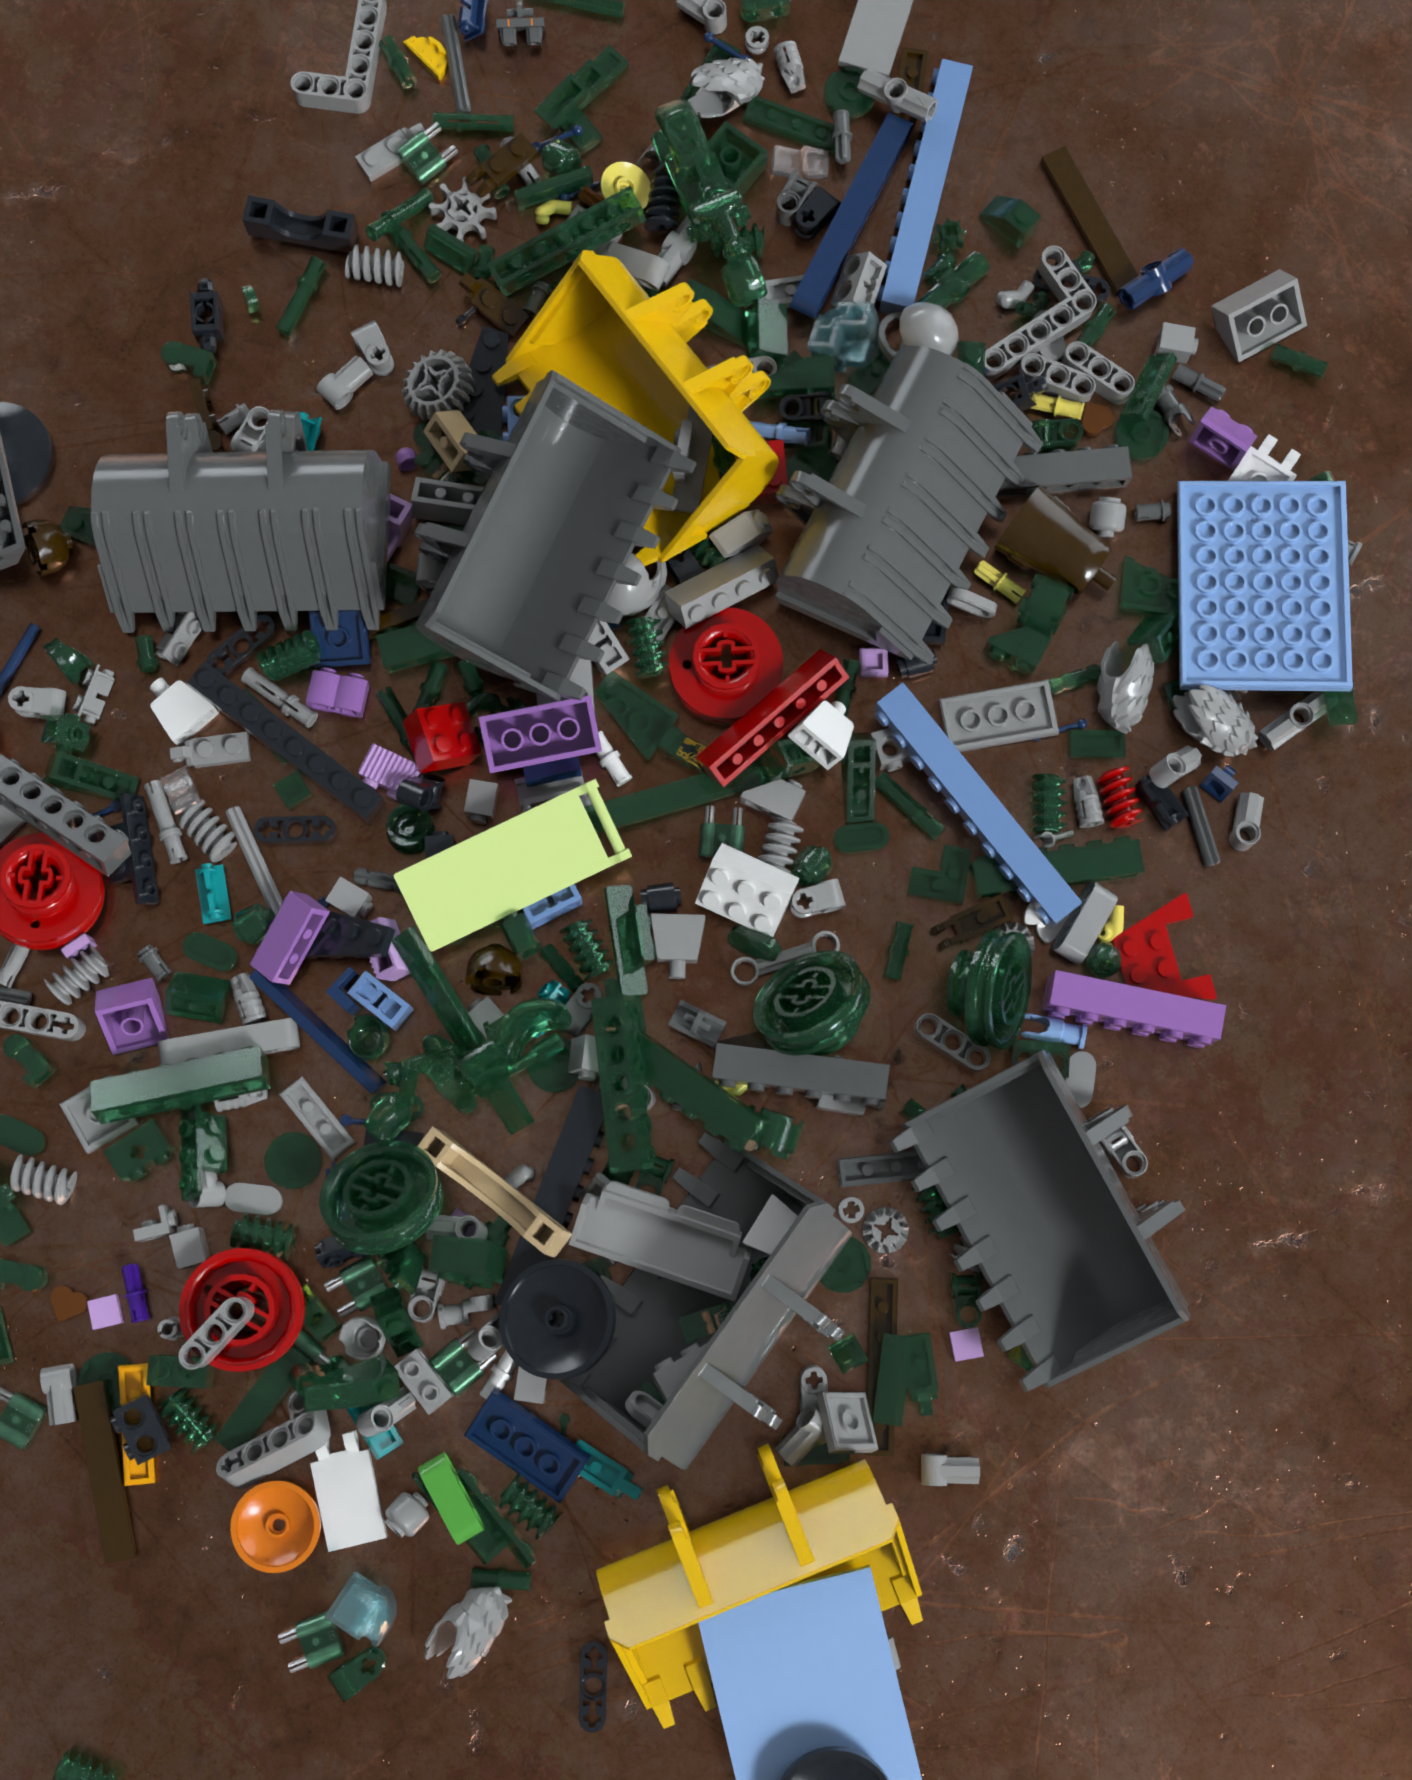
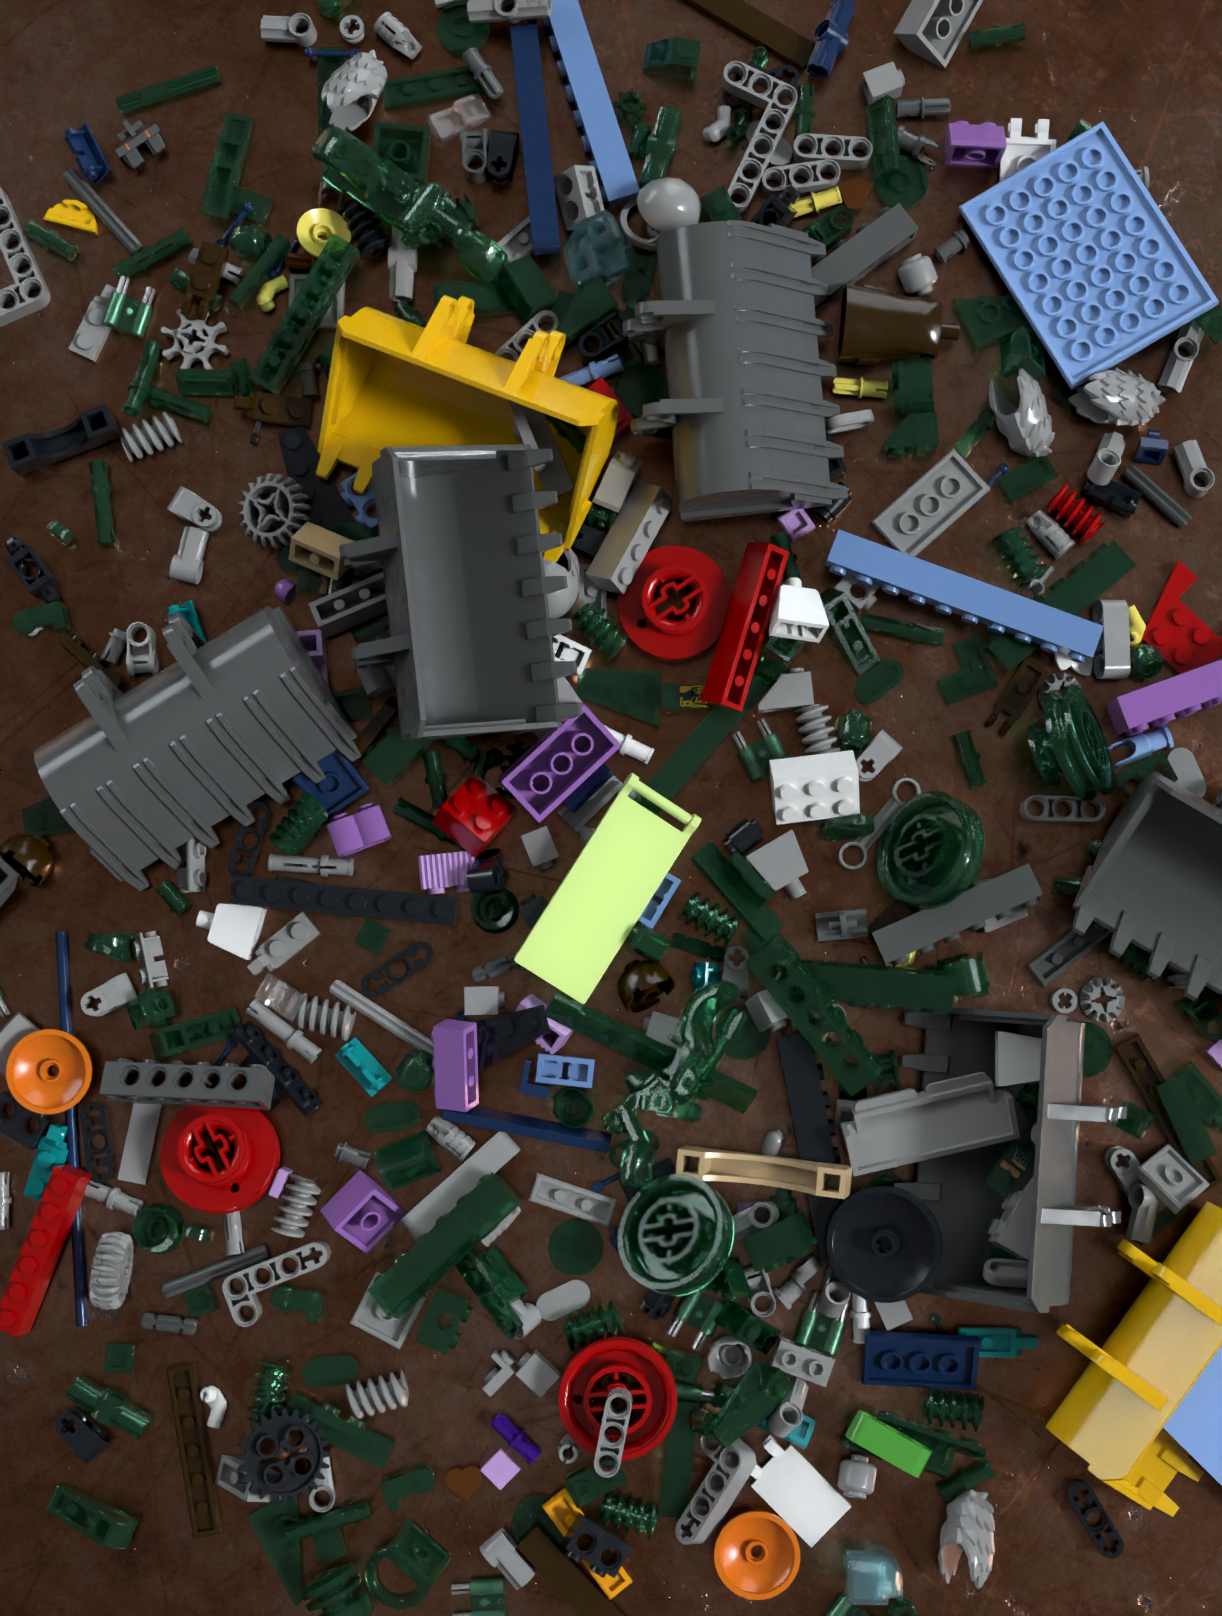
camera: 20 degrees left, 5 degrees up
light grey beam [603,241,671,291] -> none

